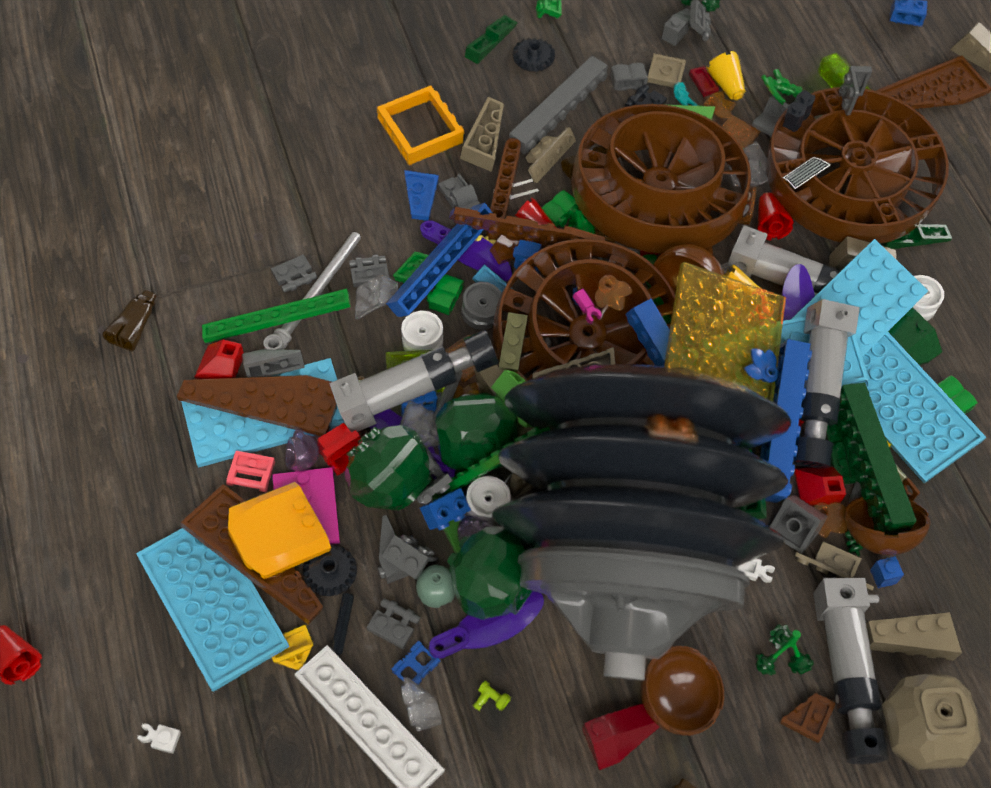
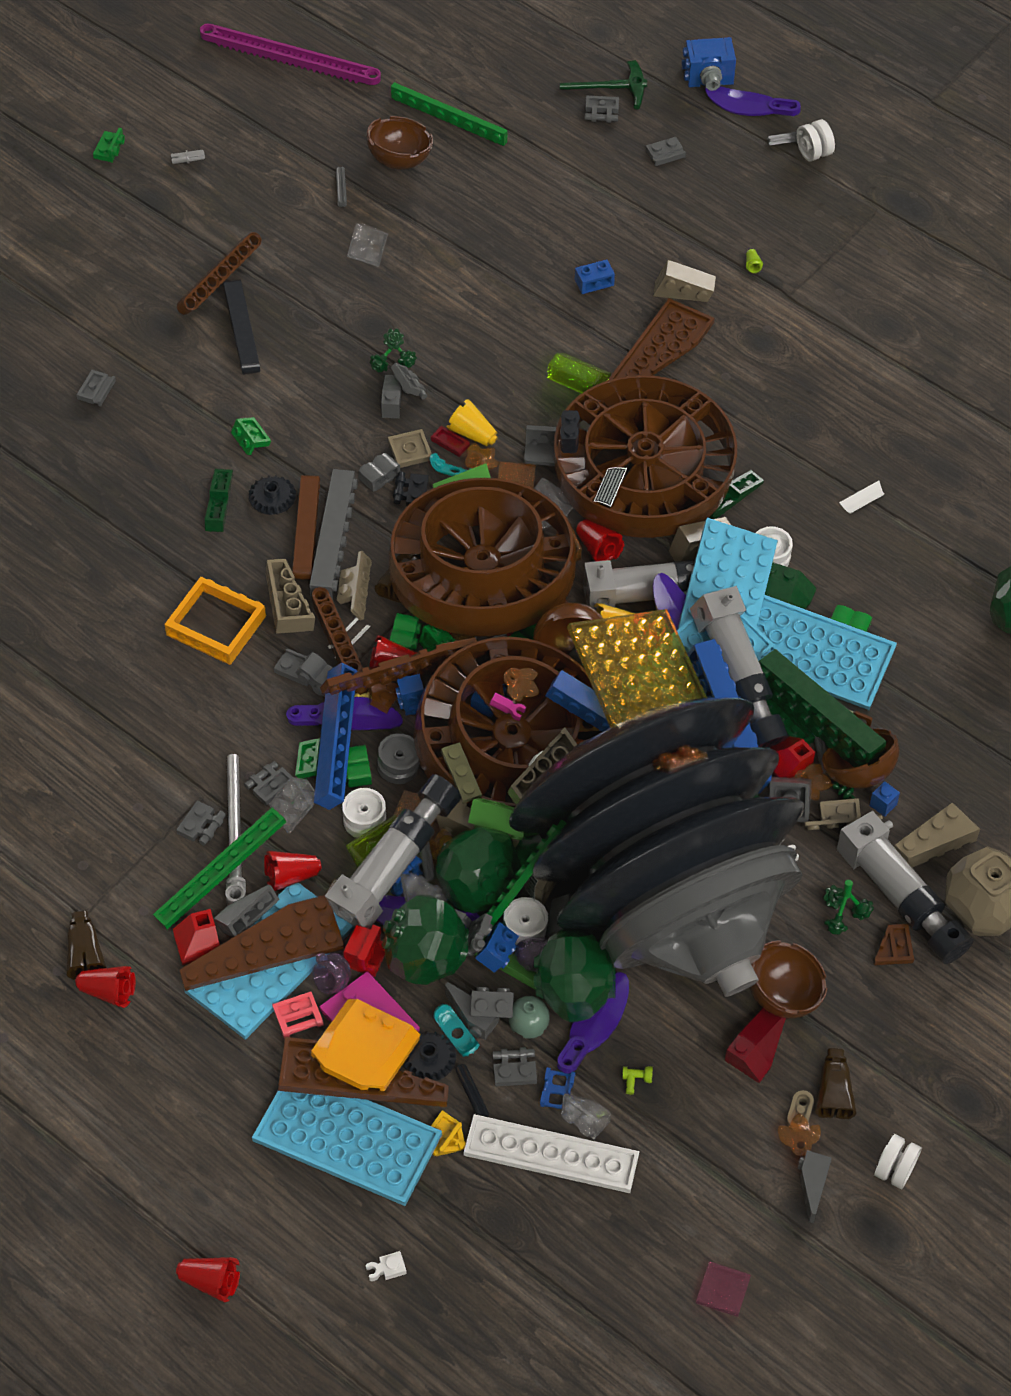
camera: 30 degrees left, 5 degrees down
blue wing [404,170,439,221] -> none
dark azure tile [472,264,512,293] -> none
blue plate [744,349,779,383] -> none
green bar [762,69,803,105] -> none
dark grey bracket [839,66,872,116] -> none
none -> red cone [75,966,136,1008]
none -> red cone [264,851,321,891]
none -> reddish brown beam [293,475,320,580]
none -> teal piece [434,1004,480,1057]

